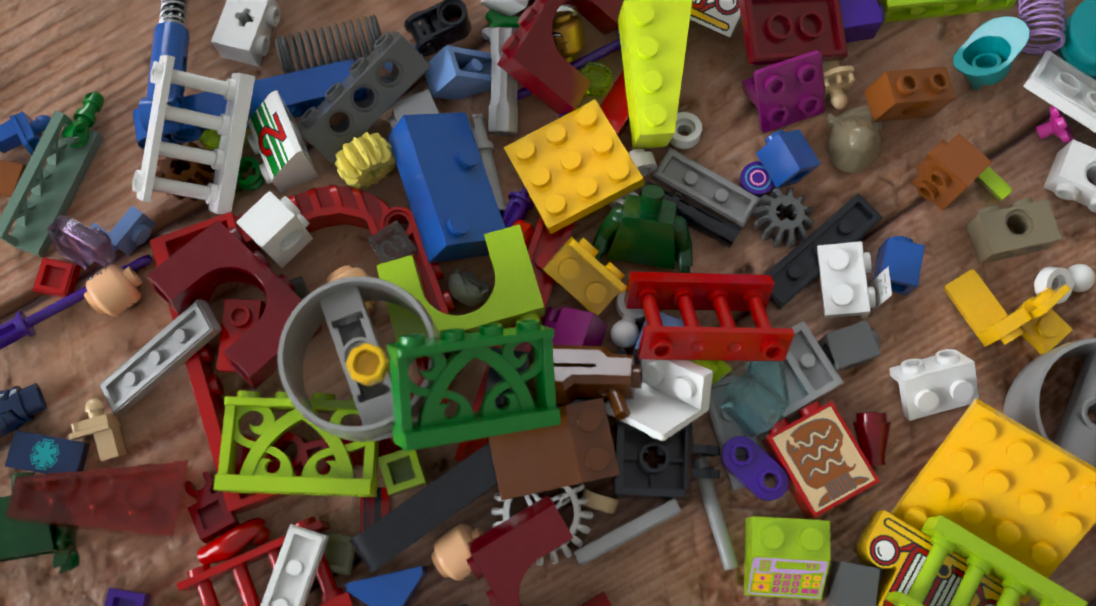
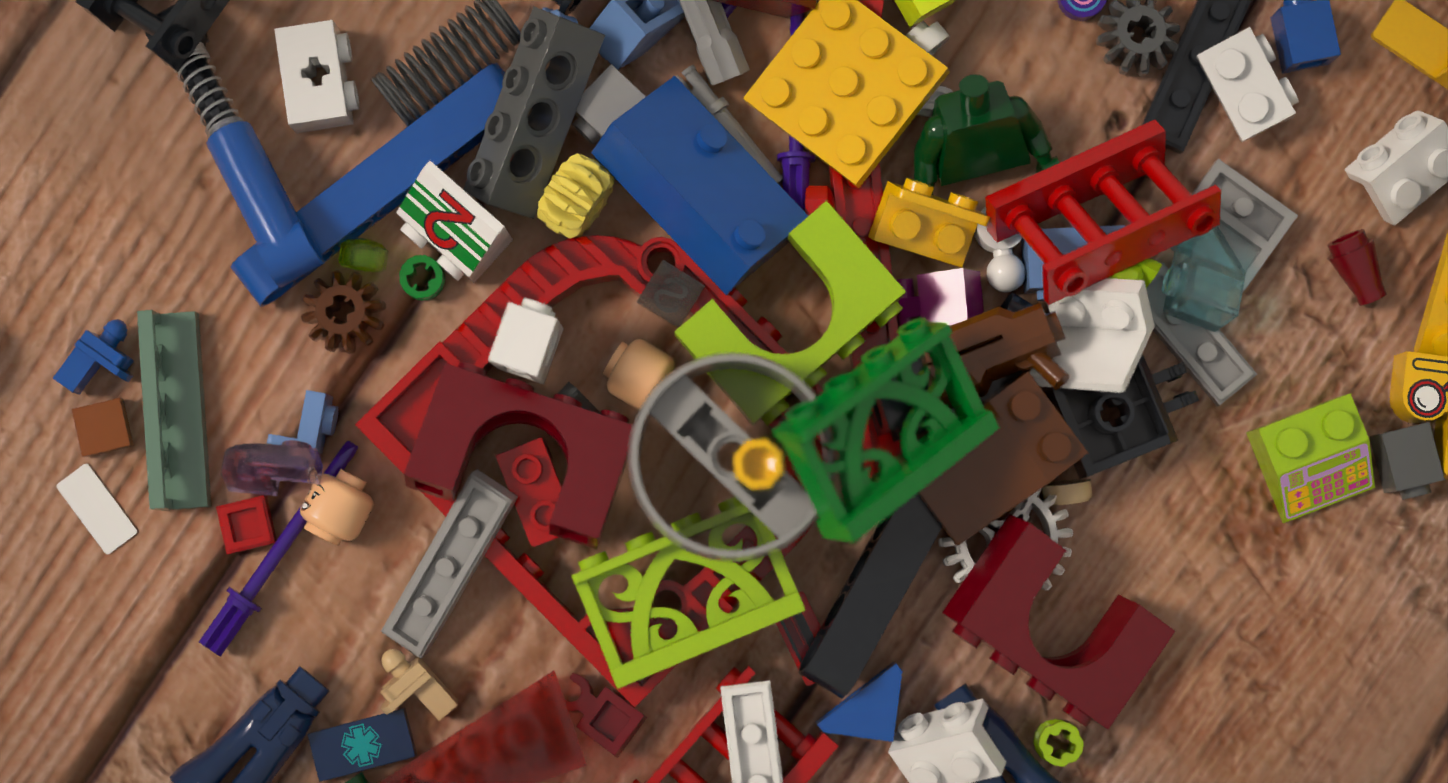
camera: 30 degrees left, 10 degrees up
green piece [61,92,104,148] -> none
white fence [132,55,255,215] -> none
red arm [197,518,270,565] -> none
olive tile [320,532,357,575] -> none
lime brick [377,449,428,496] -> none
light nougat head [431,523,484,581] -> none
light grey plate [448,268,490,306] -> none
light grey tile [573,498,681,565] -> none
black pin [639,180,741,248] -> none
light grey tile [652,148,760,230] -> none
light grey piece [692,457,739,571] -> none
dark purple plate [720,436,789,501] -> none
brick [761,401,880,519] -> none
dark grey brick [817,320,881,373] -> none
white sticker [869,266,892,311] -> none

